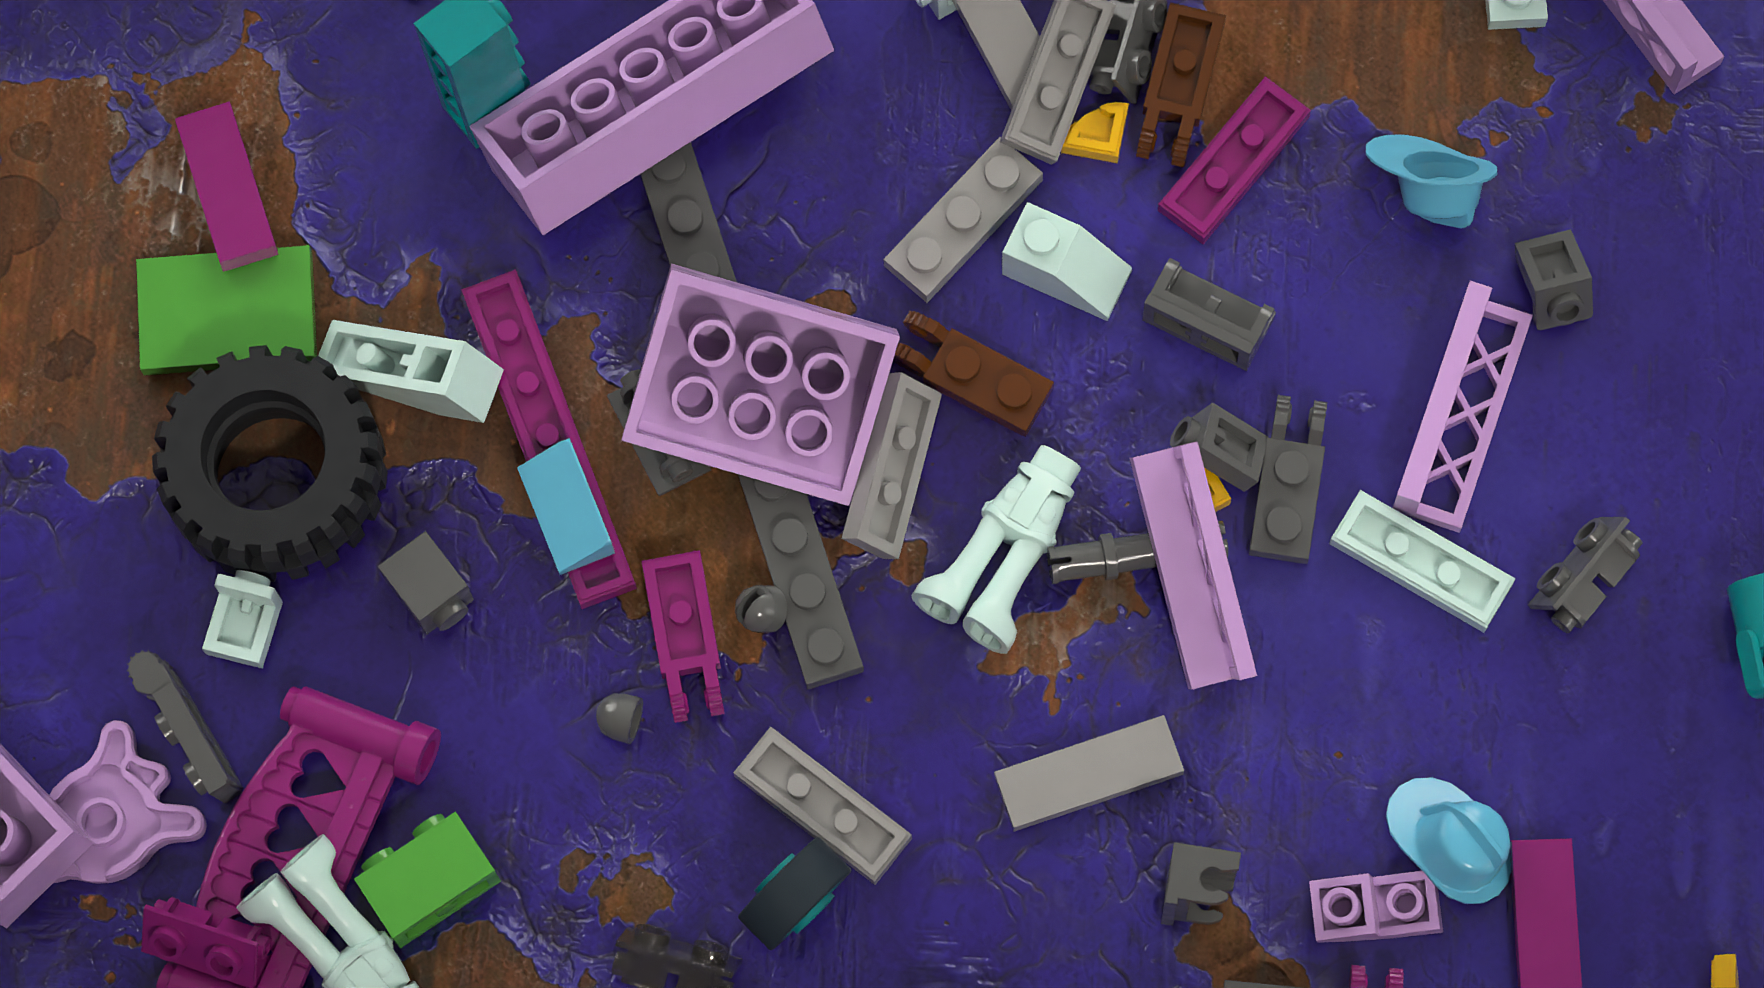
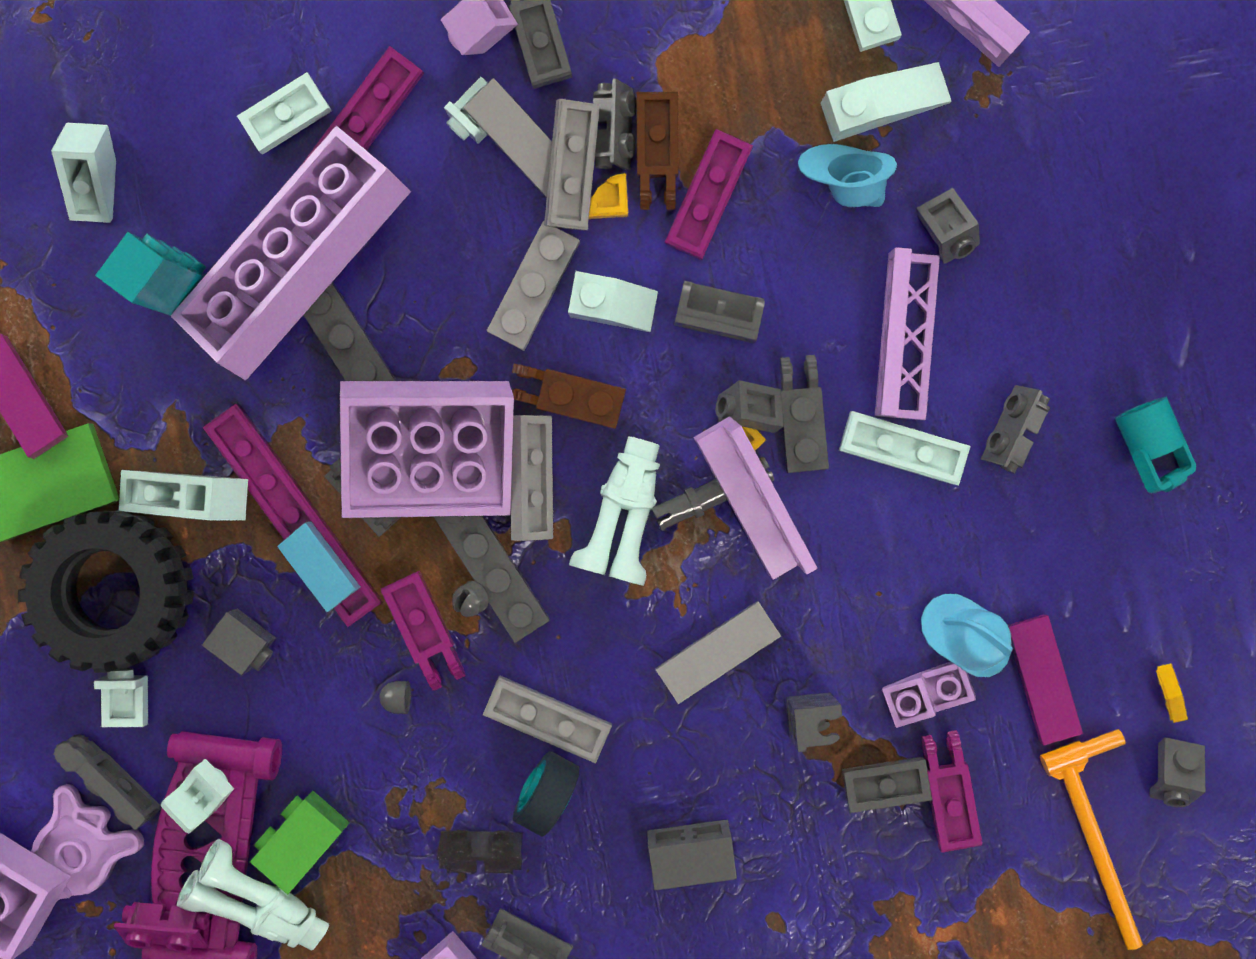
camera: 20 degrees left, 15 degrees up
none -> light aqua bracket [161,759,234,833]
none -> light aqua slope [821,62,951,142]

